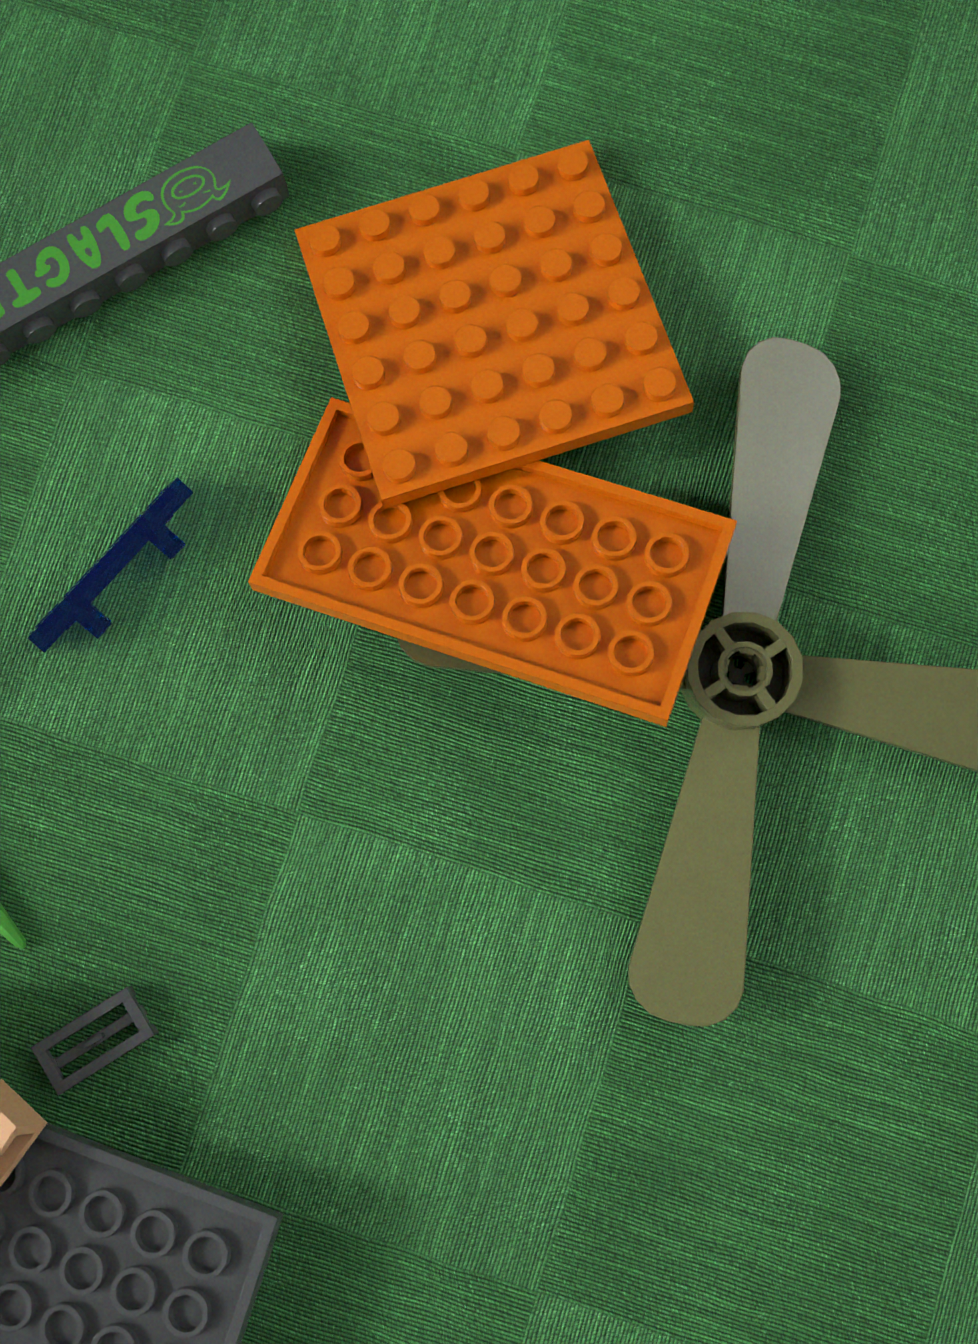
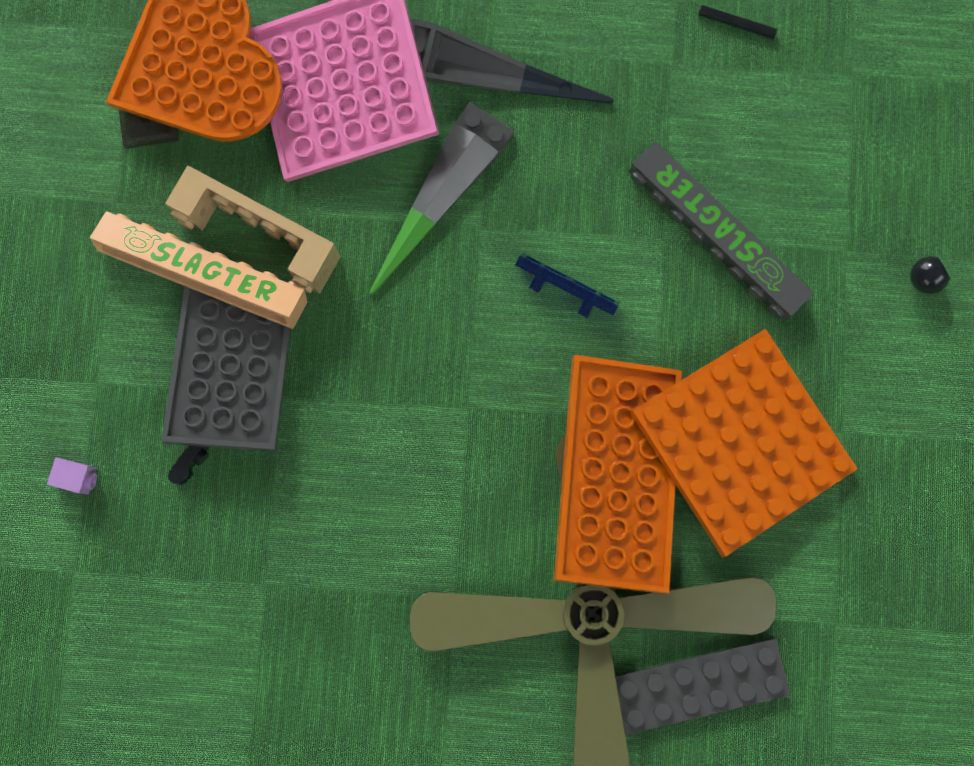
camera: 75 degrees right, 0 degrees up
dark grey tile [30,986,159,1096] -> none
none -> dark grey plate [615,638,791,735]

